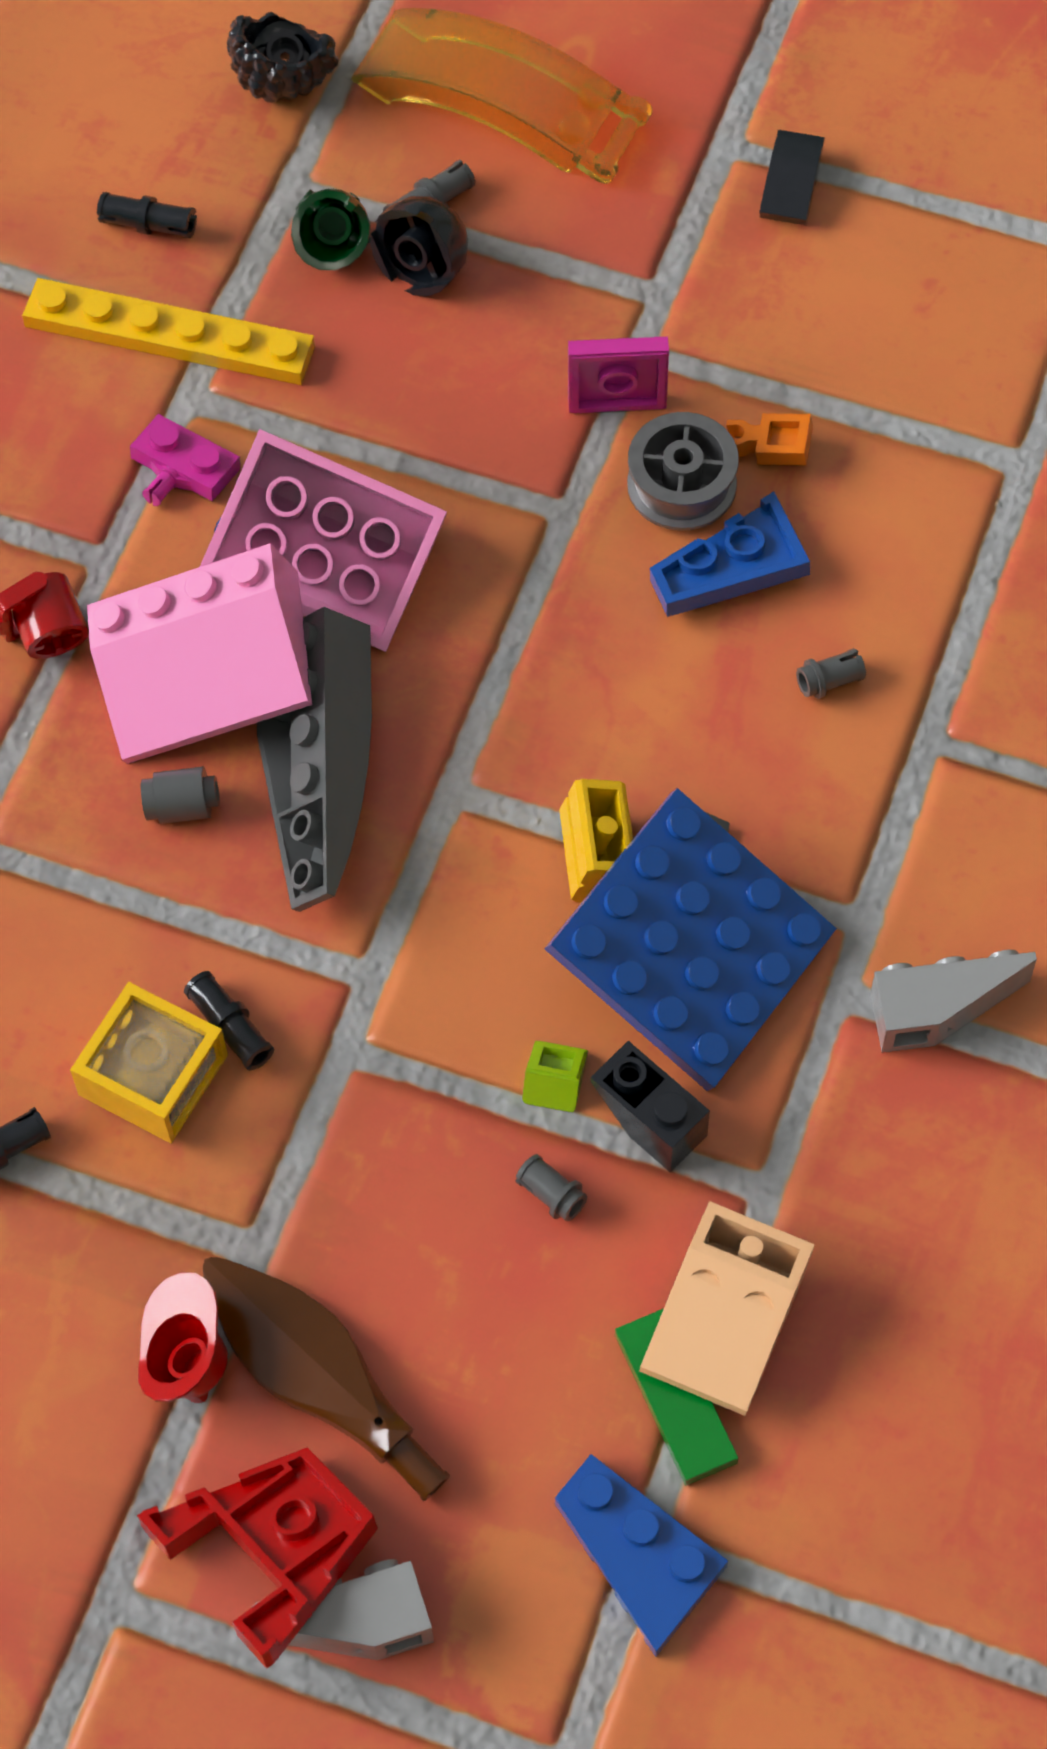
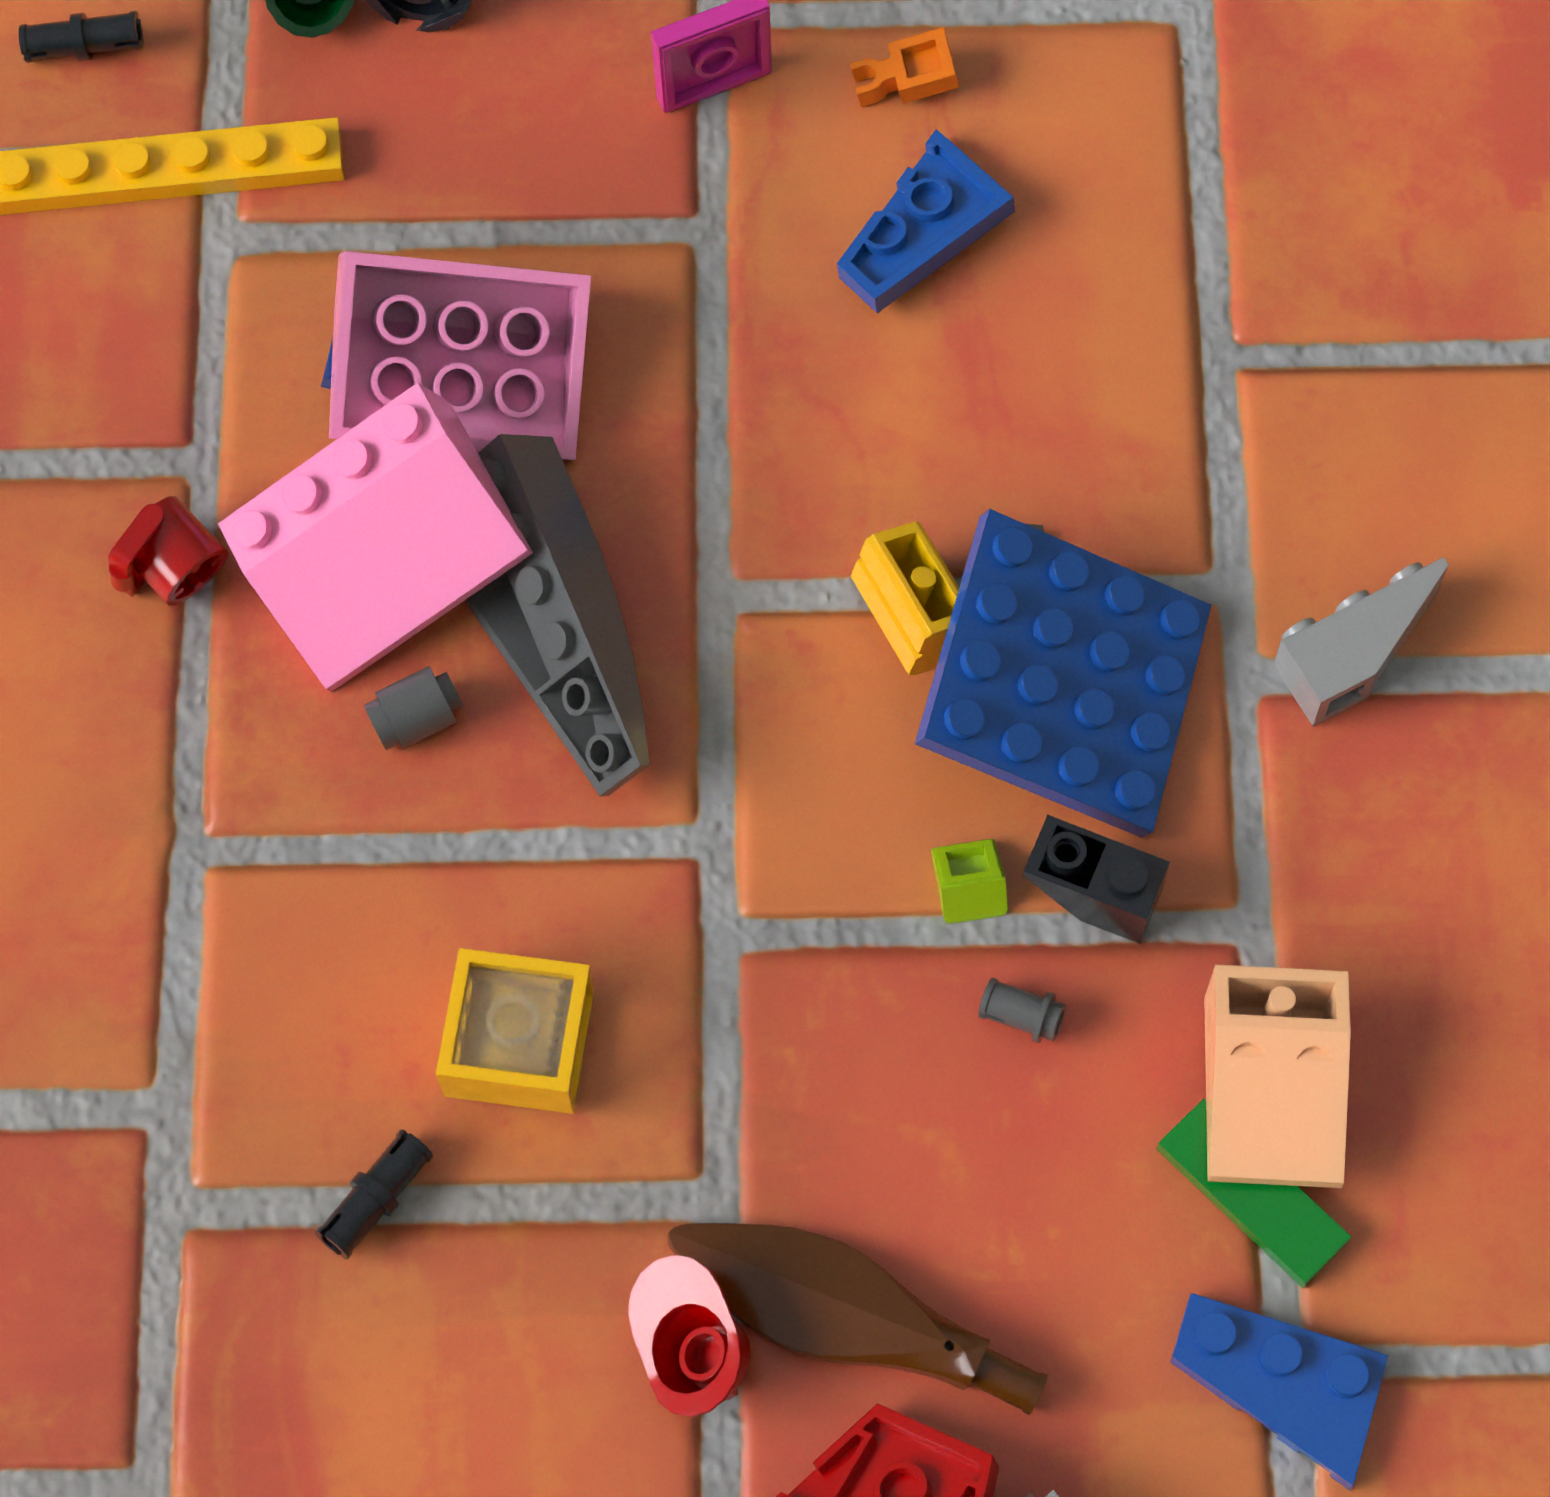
camera: 20 degrees left, 5 degrees up
dark pink plate [130,414,240,506] -> none
black pin [184,971,274,1071] -> none
flat silver wheel [627,412,739,531] -> none
dark grey pin [796,648,866,699] -> none

